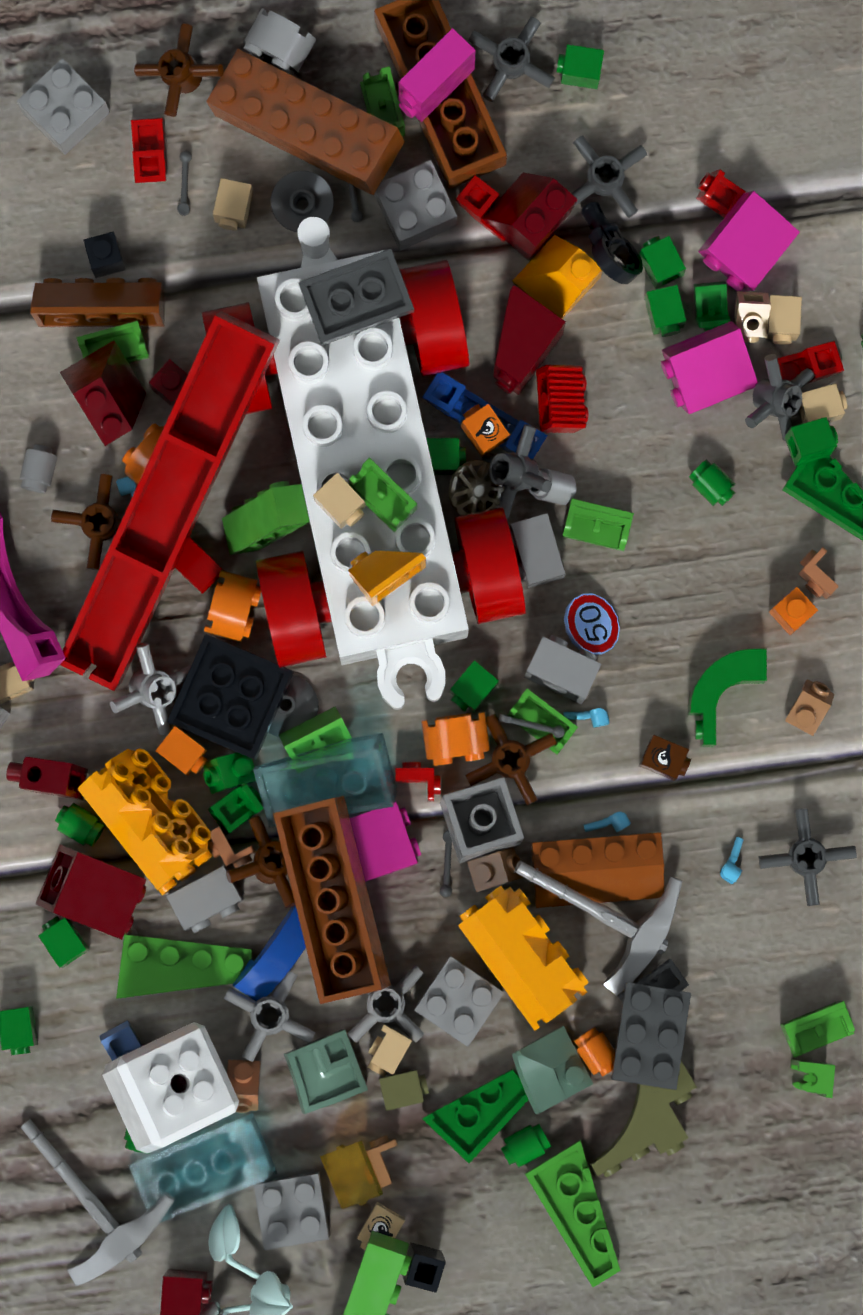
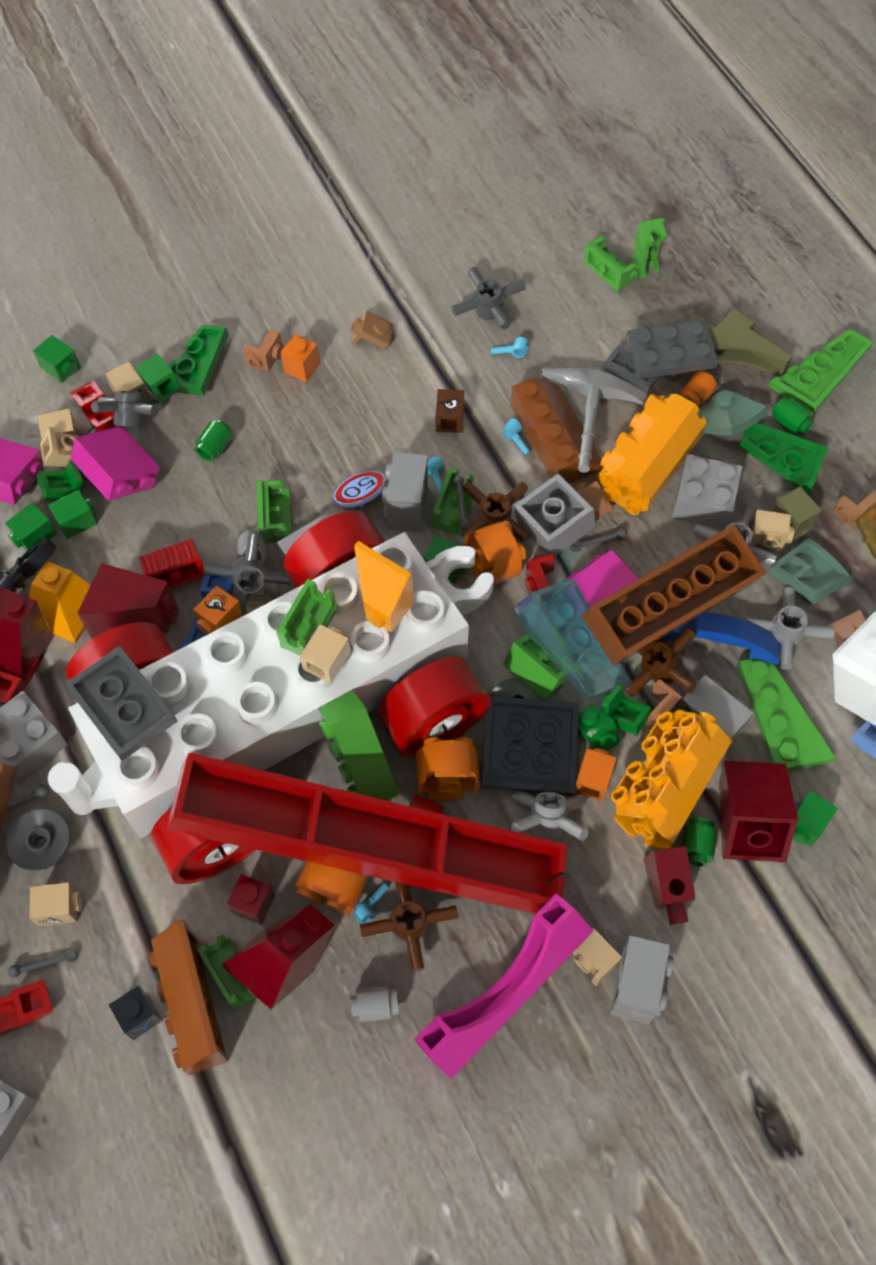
camera: 105 degrees left, 20 degrees down
green arch [687,649,767,747] -> none

